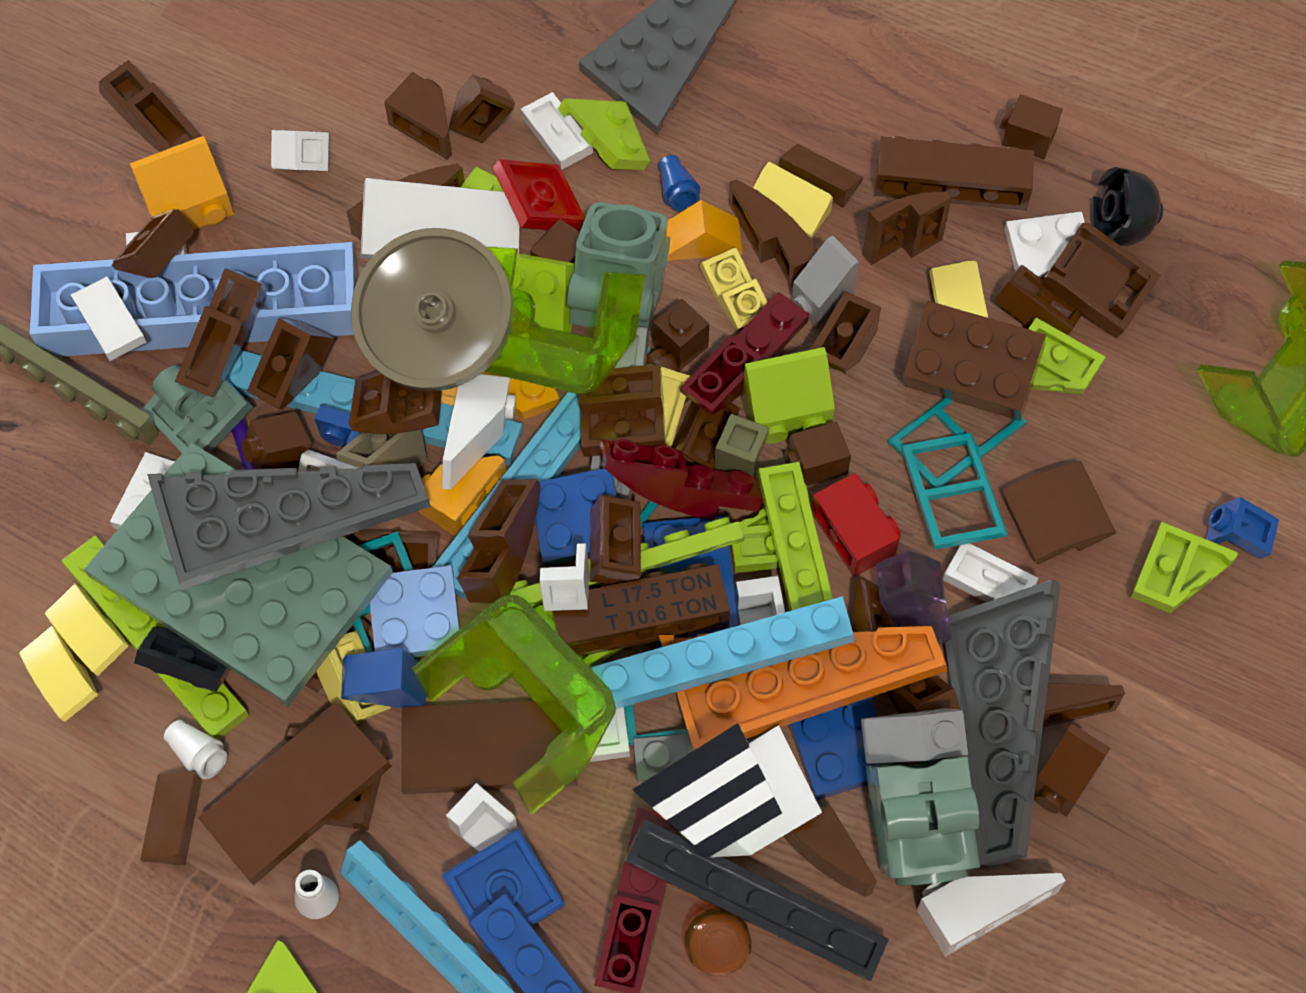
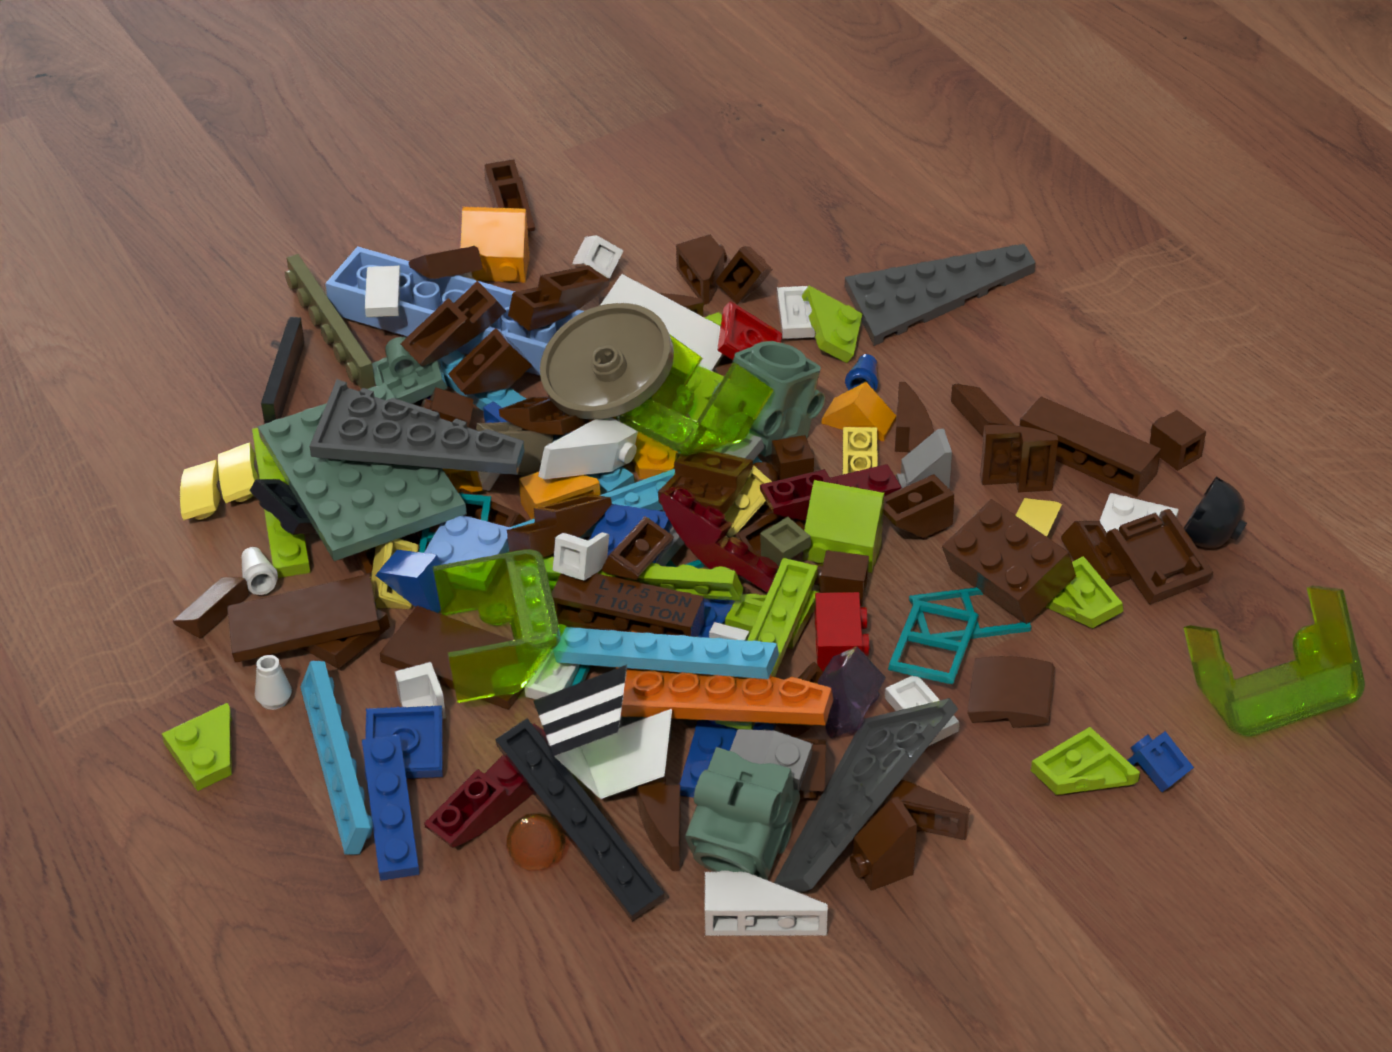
camera: 30 degrees right, 20 degrees down
light yellow slope [753,162,833,239] -> none
none -> black tile [261,317,305,424]
none -> reddish brown slope [508,265,610,331]

